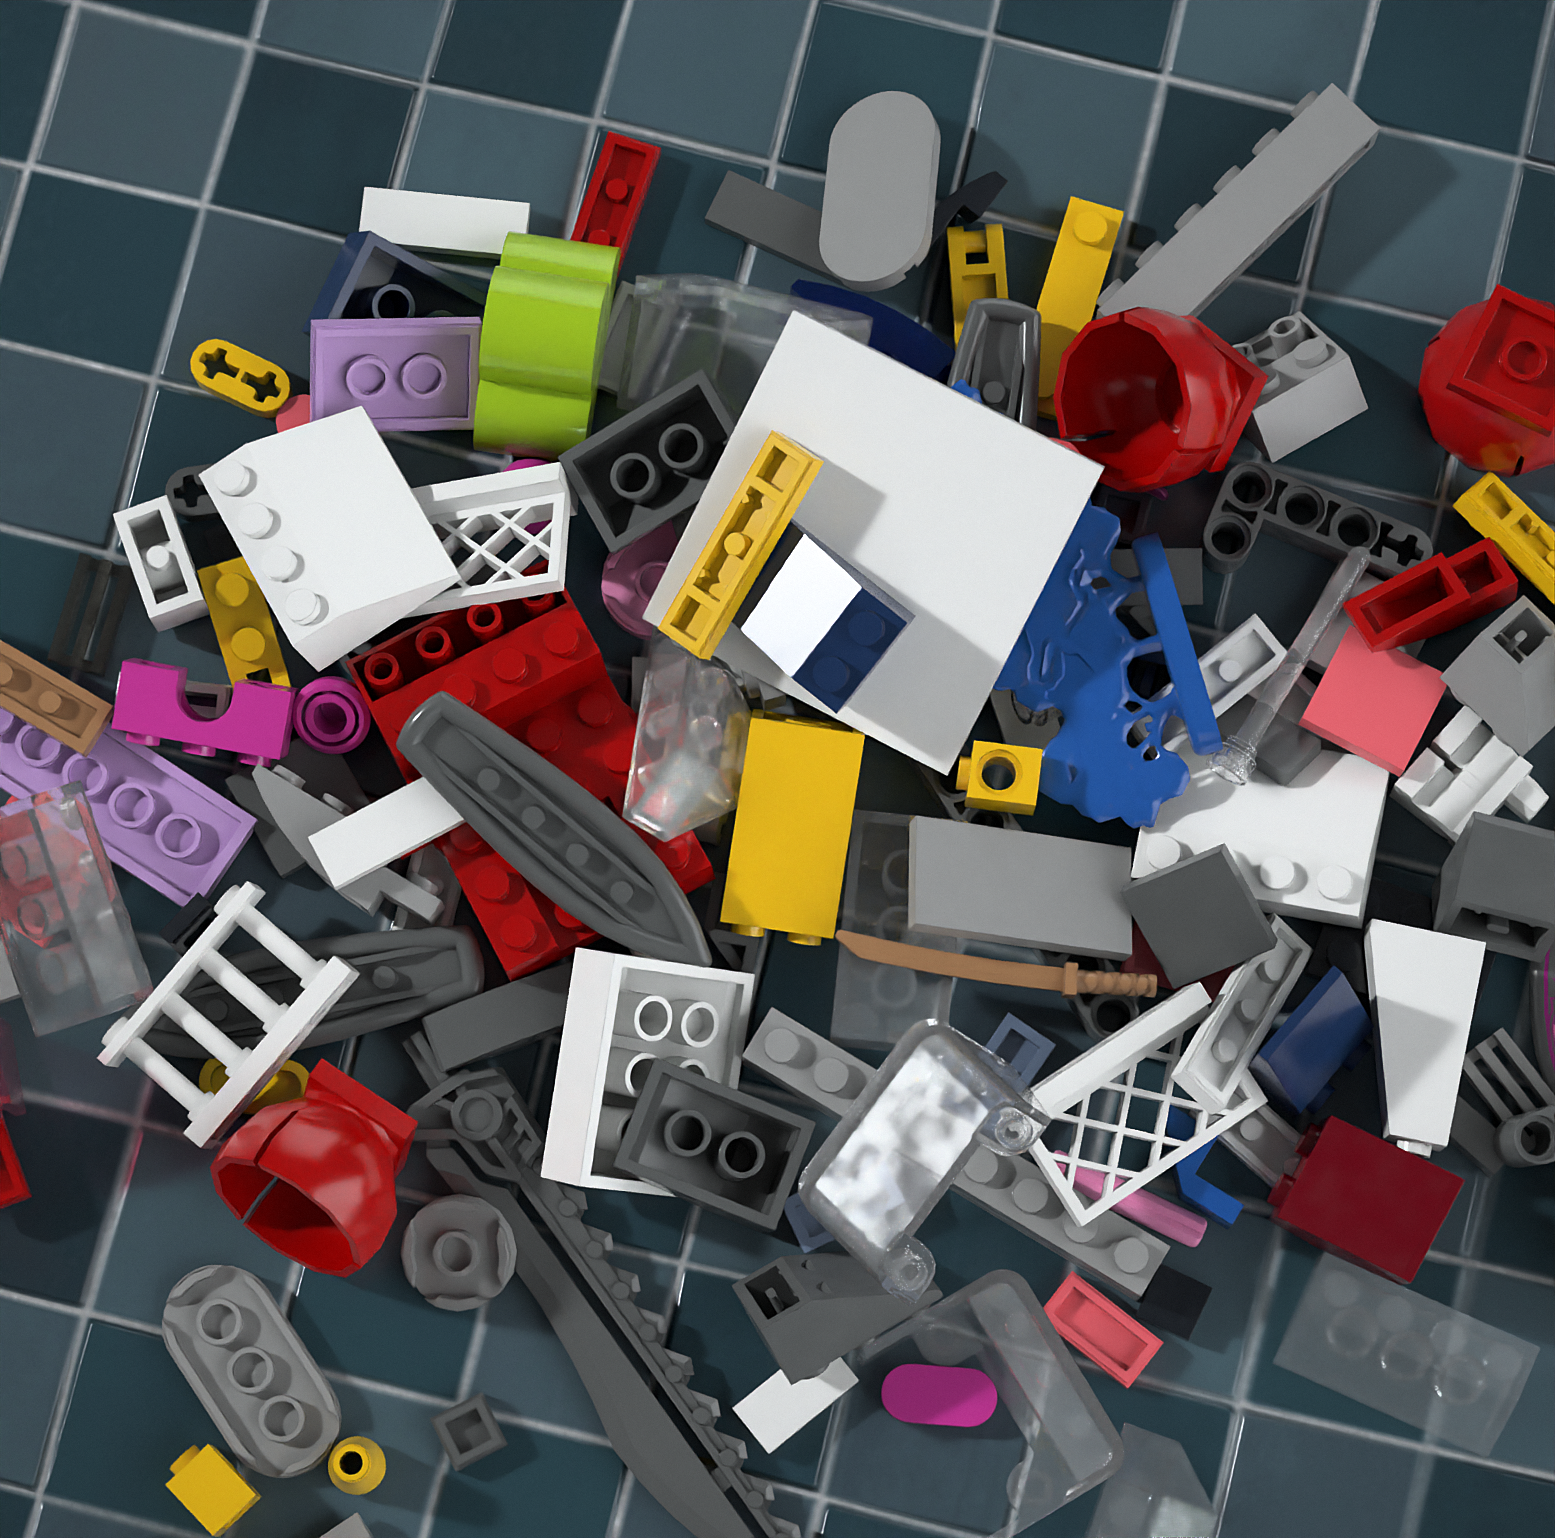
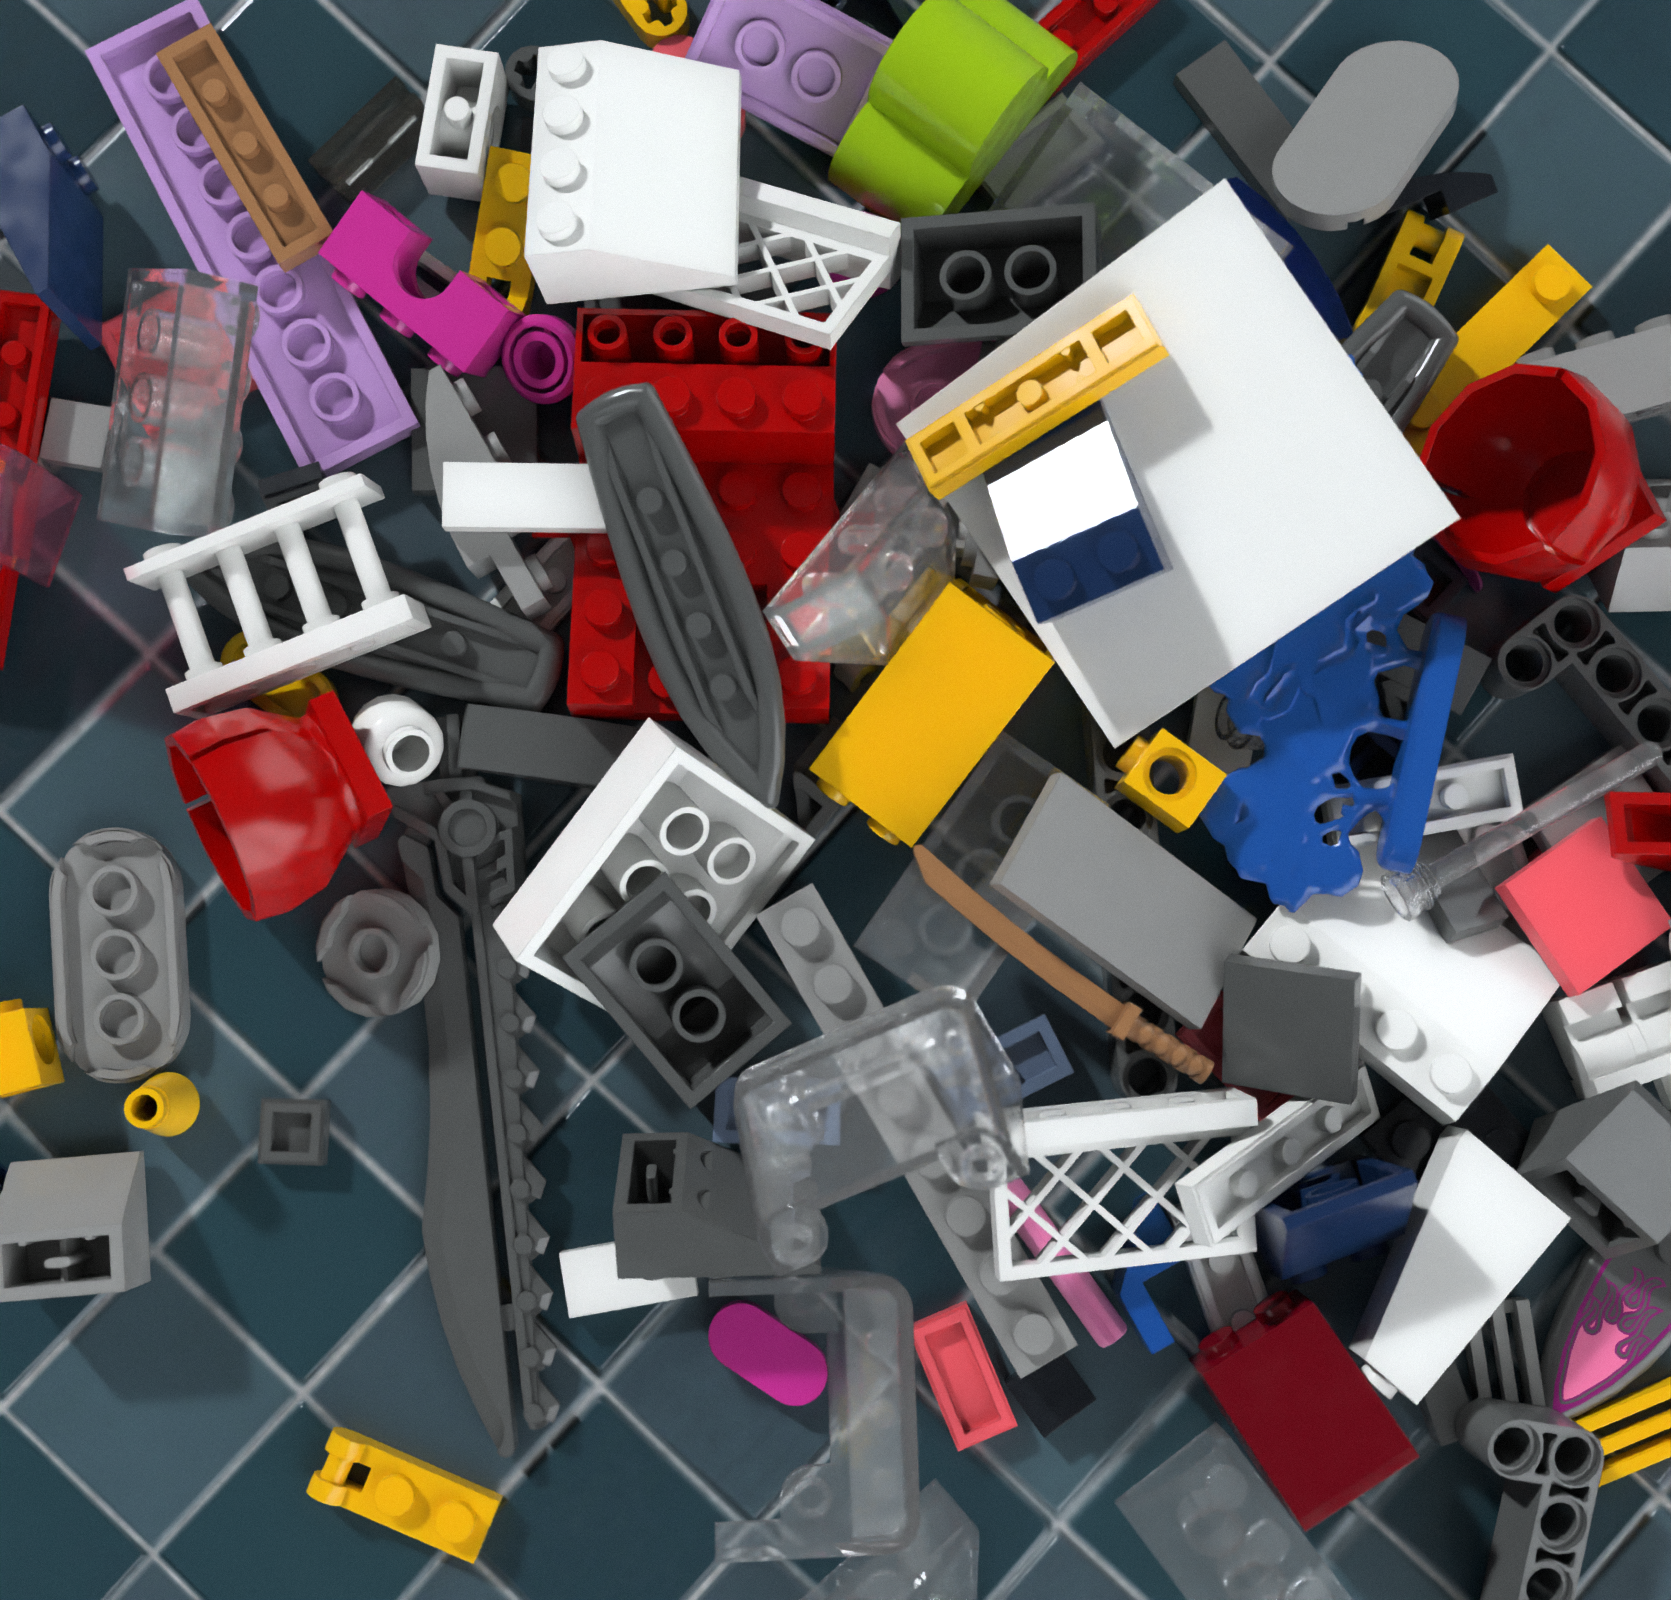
camera: 25 degrees right, 5 degrees up
none -> white head [352,694,444,787]

